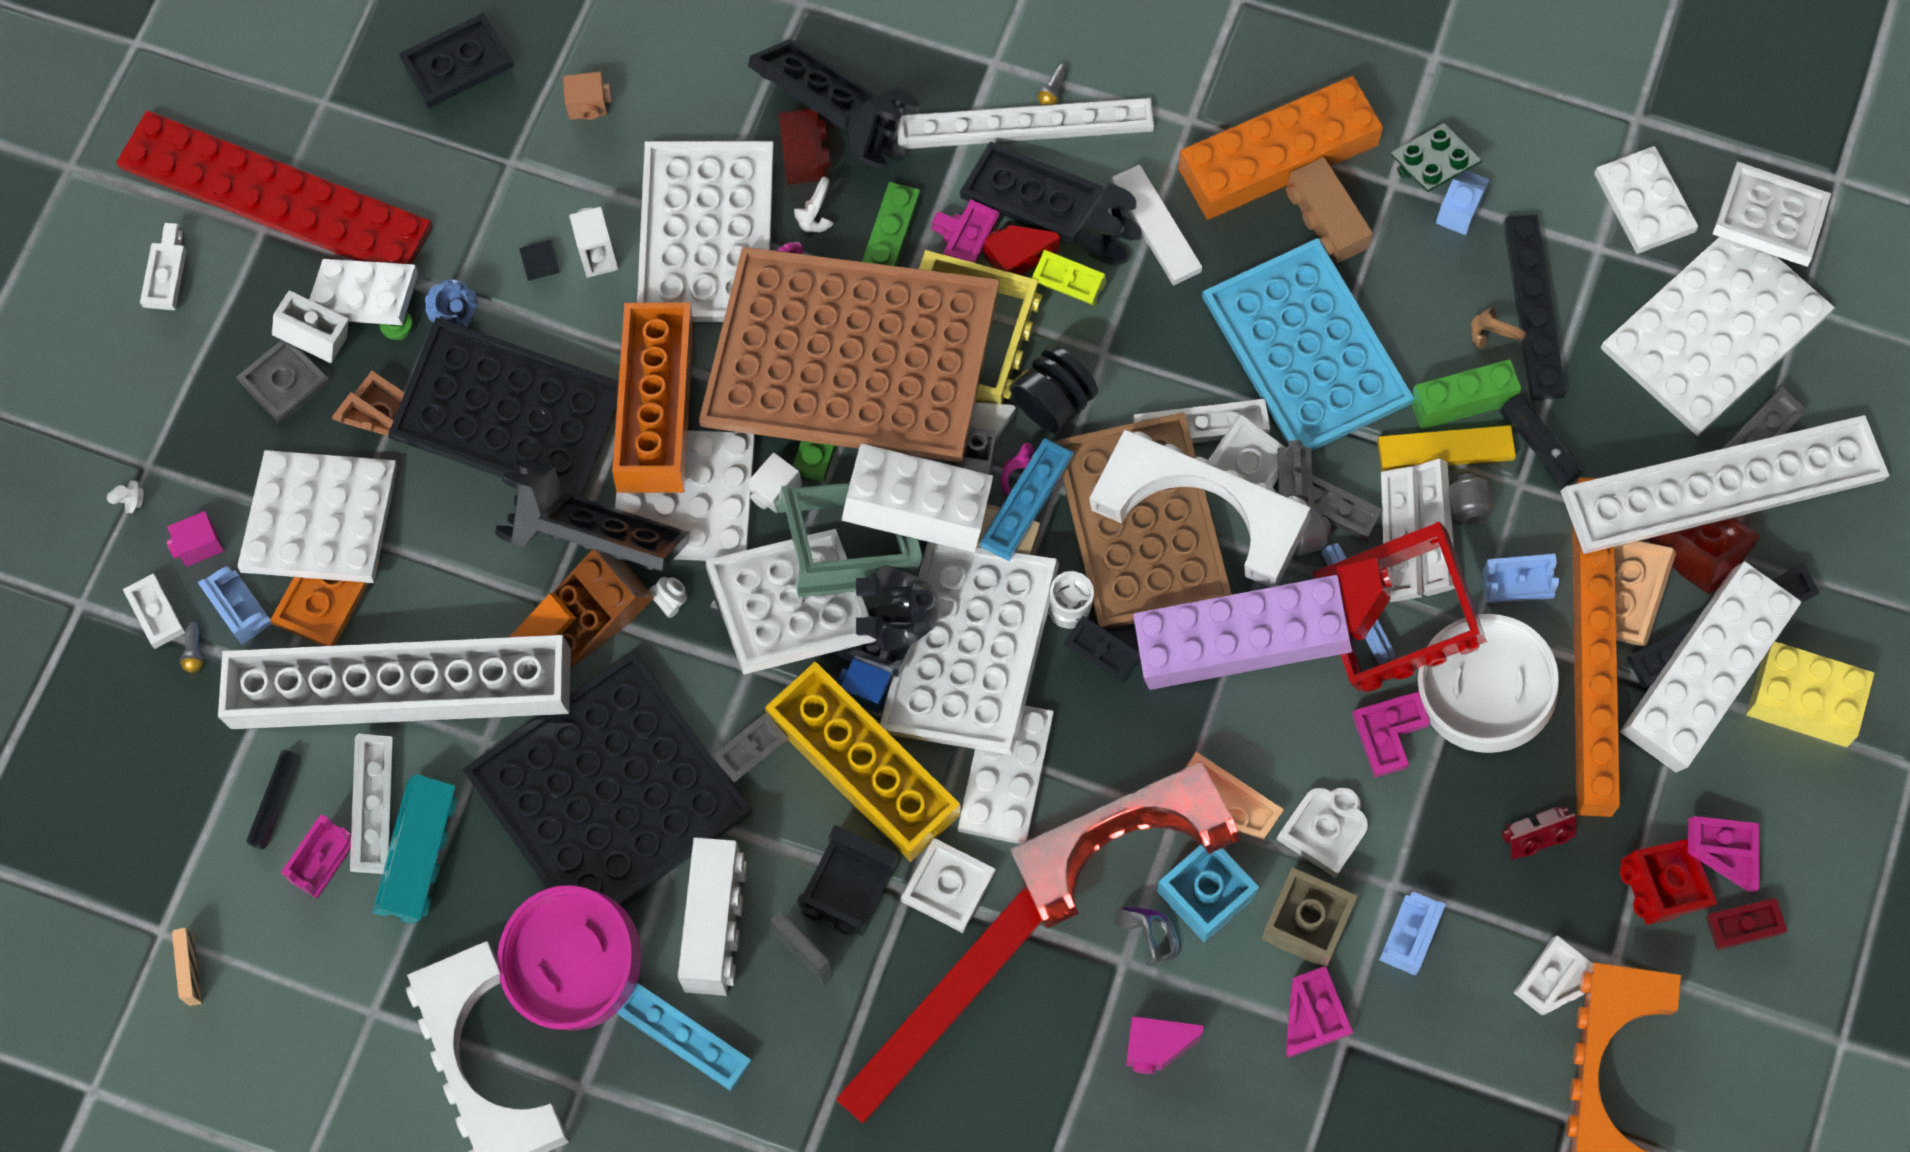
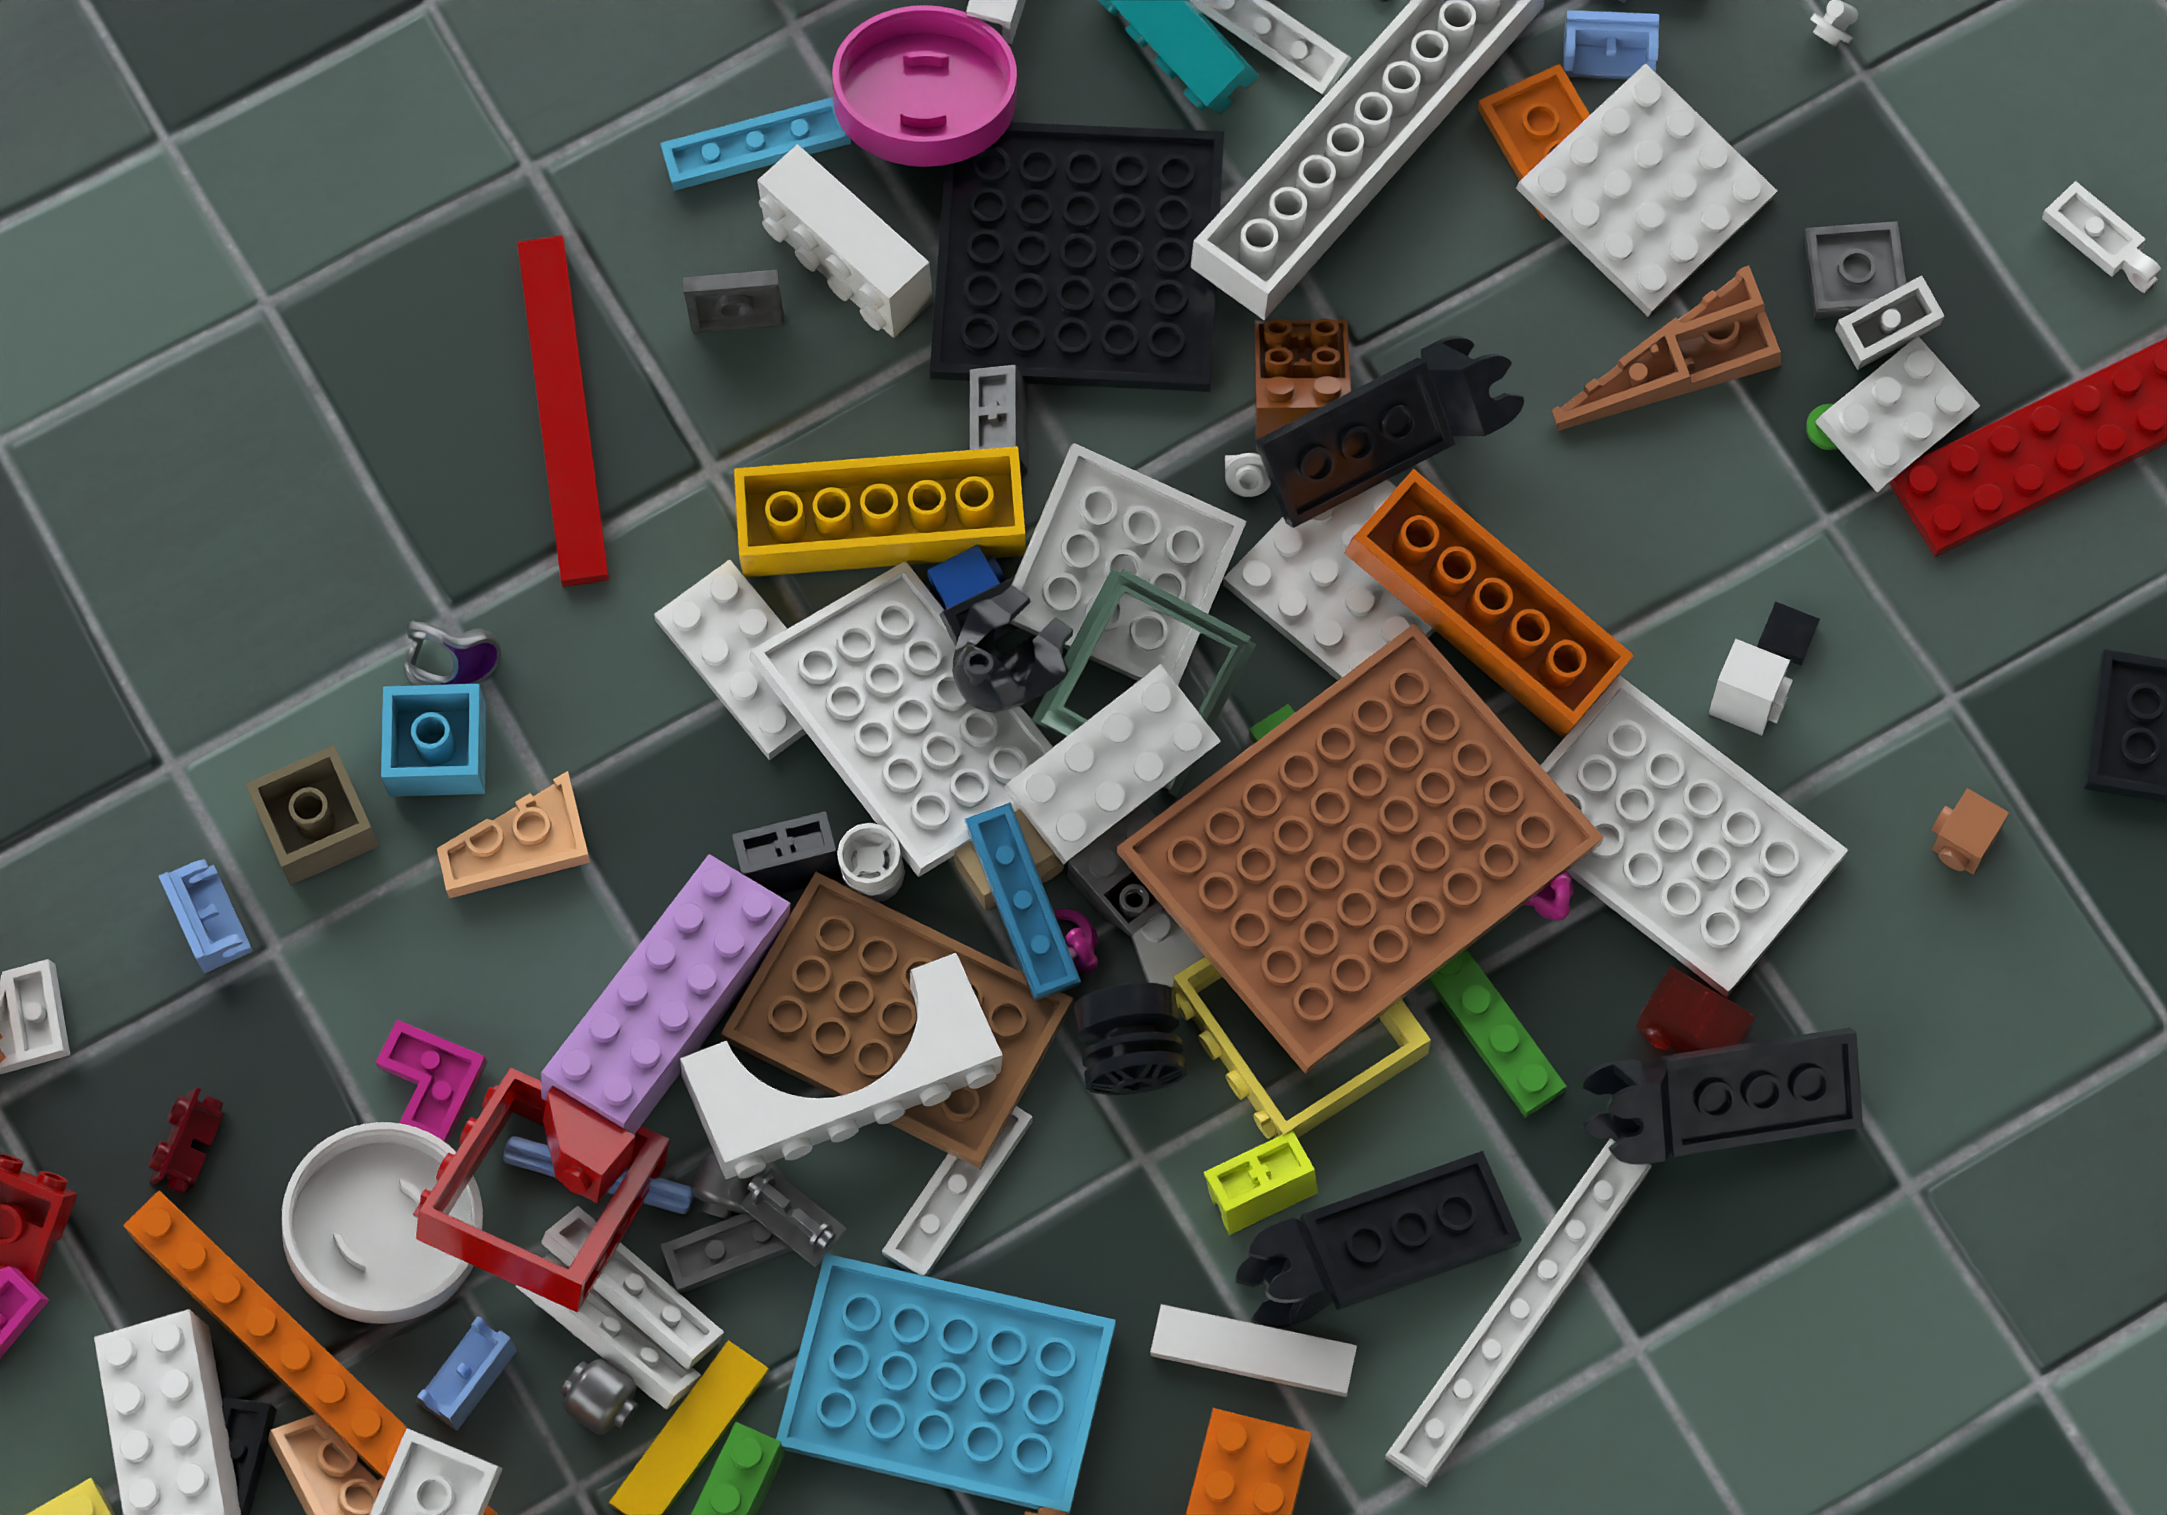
camera: 130 degrees right, 0 degrees up
dark pink brick [166,511,224,567] -> none
black plate [388,317,619,497] -> none
medium blue piece [425,279,479,328] -> none
orange tile [509,593,576,638] -> none
white brick [748,452,802,514] -> none
white piece [794,176,834,233] -> none
black panel [798,825,899,937] -> none
white plate [901,838,996,933] -> none
dark pink hinge [931,199,1000,263] -> none
red slope [984,225,1060,276] -> none
clear red arch [1010,762,1240,929] -> none
flat silver piece [1037,64,1067,105] -> none
dark pink slope [1126,1016,1204,1074] -> none
white plate [1208,415,1286,487] -> none
white plate [1276,788,1368,878] -> none
dark pink wing [1285,966,1353,1058] -> none

